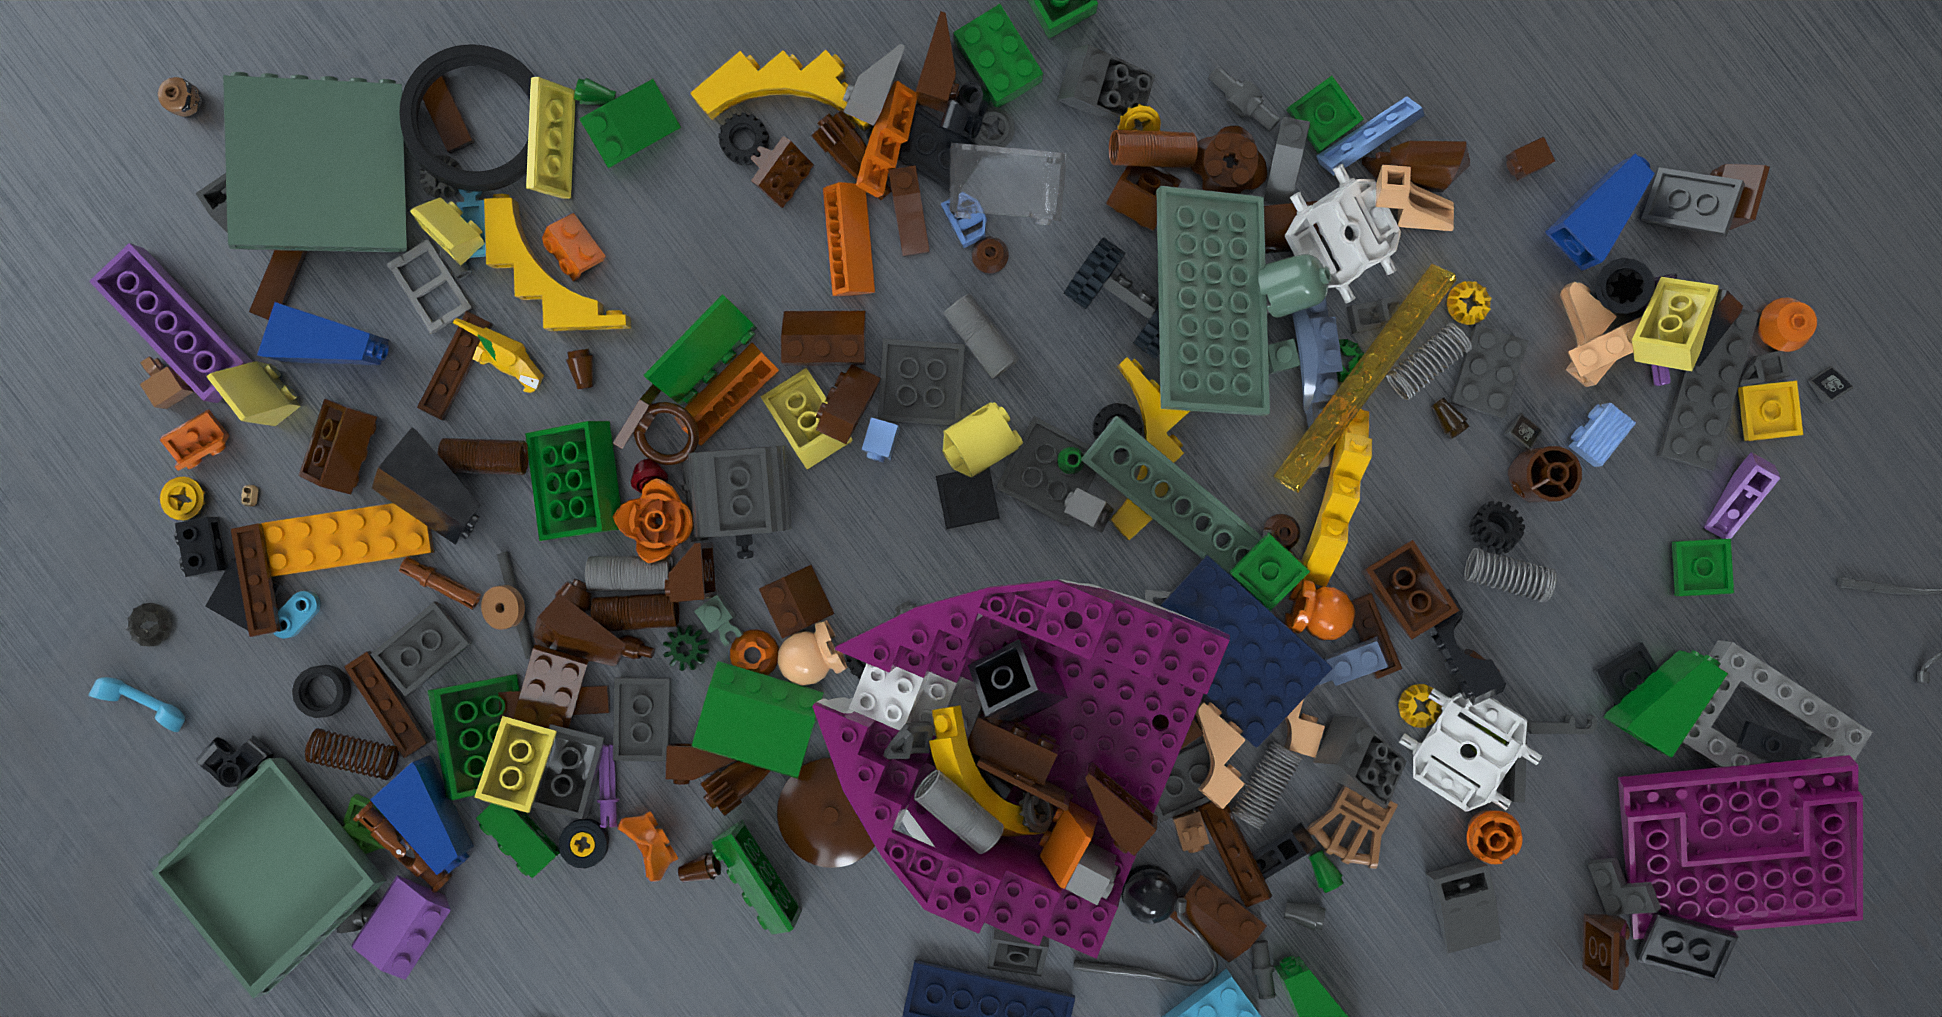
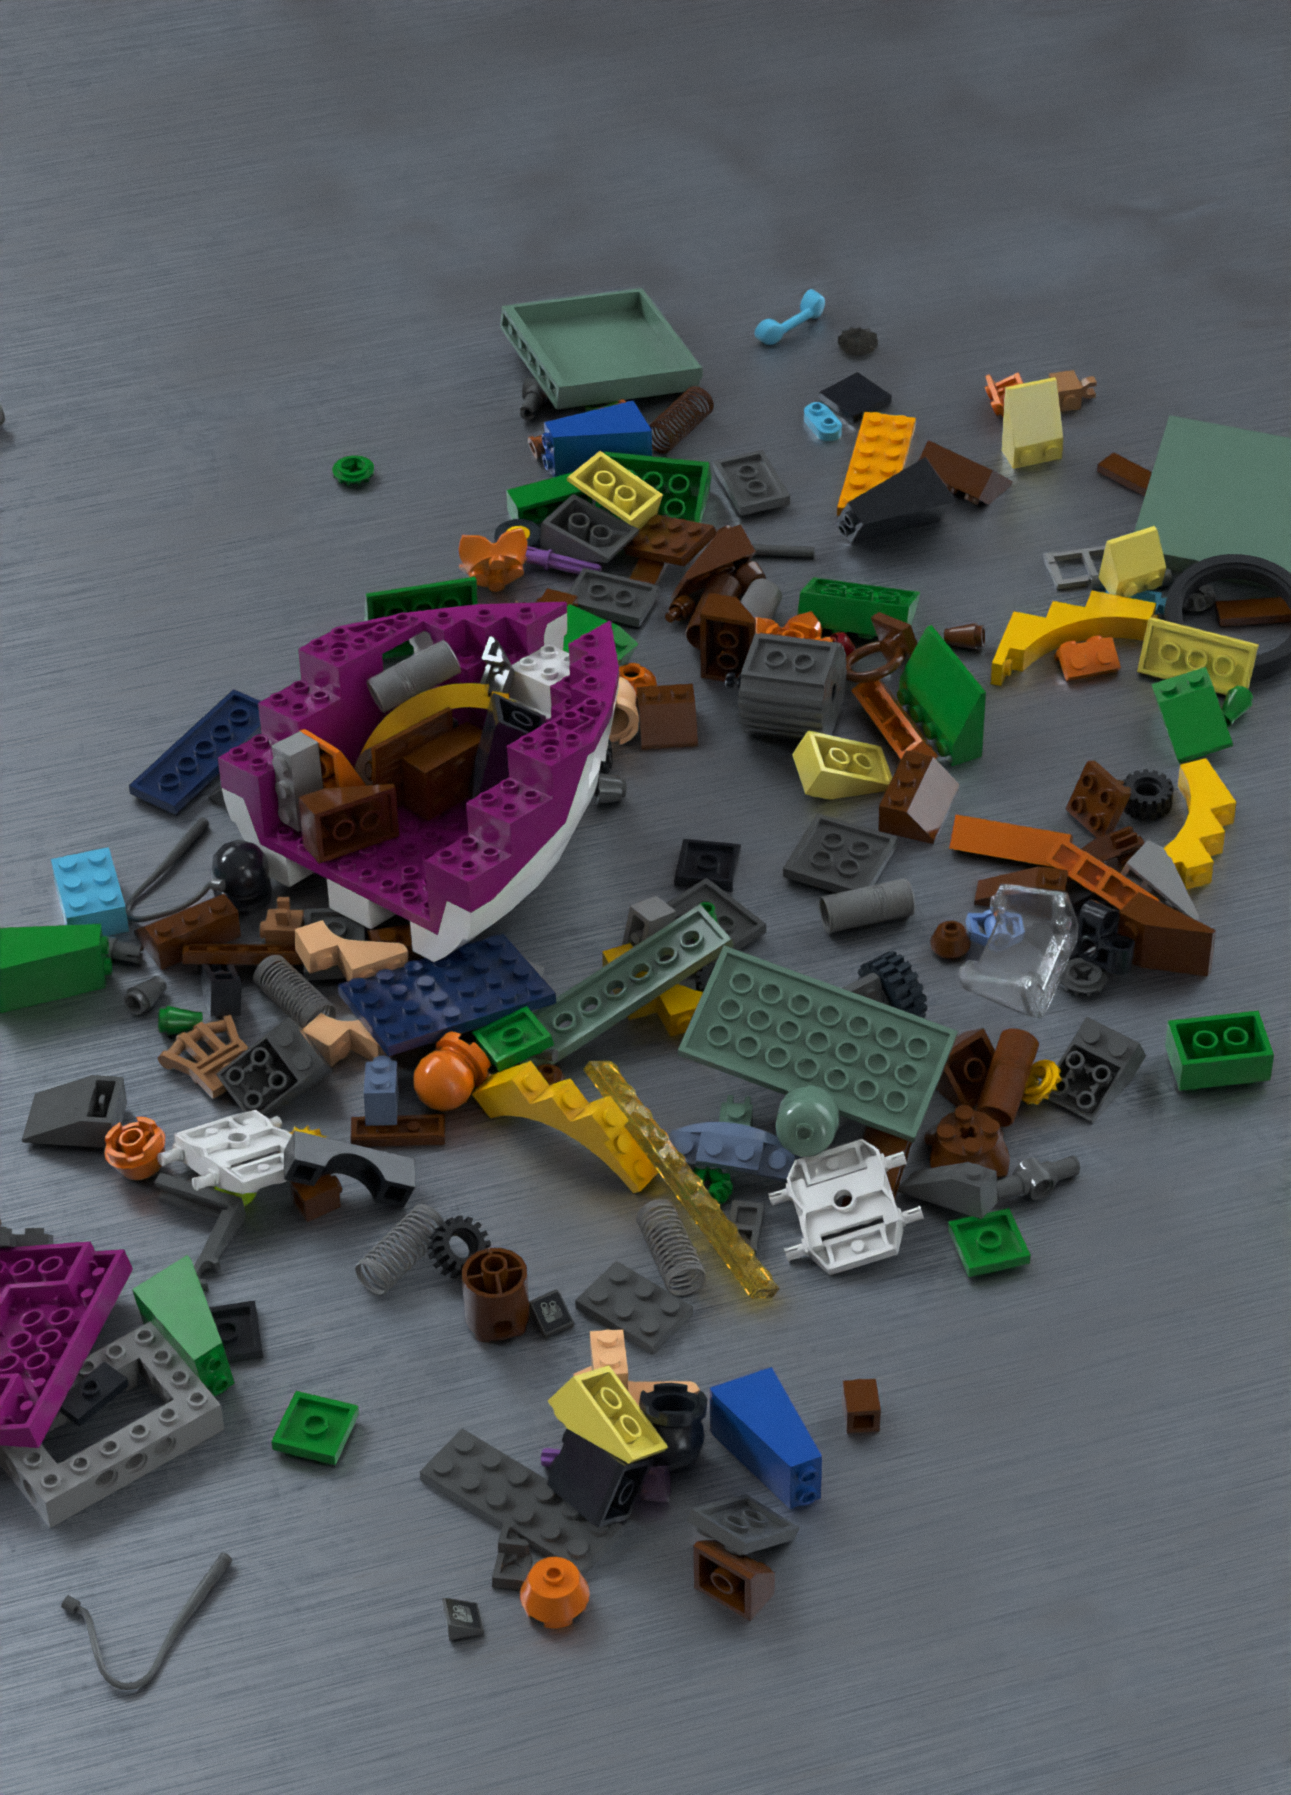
camera: 110 degrees right, 45 degrees down
medium lavender brick [89,243,253,403] -> none
yellow gear [160,477,206,520] -> none
black brick [174,517,228,577] -> none
black piece [196,735,274,787] -> none
reddish brown plate [231,523,281,637] -> none
tan rock [241,485,258,507] -> none
blue slope [257,302,389,365] -> none
black tyre [292,665,351,718] -> none
reddish brown plate [344,651,430,758] -> none
medium lavender slope [352,875,451,980] -> none
dark orange pin [399,556,481,610] -> none
reddish brown tile [417,311,493,420] -> none
reddish brown piece [437,438,528,475] -> none
yellow animal [453,318,544,393] -> none
medium nougat piece [481,585,525,630] -> none
dark green gear [663,624,710,671] -> none
sand green brick [694,594,743,647] -> none
reddish brown brick [816,364,881,444] -> none
light blue brick [862,417,900,463] -> none
light yellow cylinder [942,402,1023,477] -> none
green brick [953,4,1044,108] -> none
light blue plate [1316,96,1425,176] -> none
reddish brown slope [1361,540,1459,640] -> none
reddish brown wedge [1362,141,1470,192] -> none
light nougat arch [1376,165,1454,231] -> none
dark brown cone [1431,397,1470,439] -> none
yellow gear [1447,281,1491,325] -> none
light blue brick [1569,403,1636,467] -> none
medium lavender slope [1704,452,1781,539] -> none
yellow plate [1738,381,1803,442] -> none

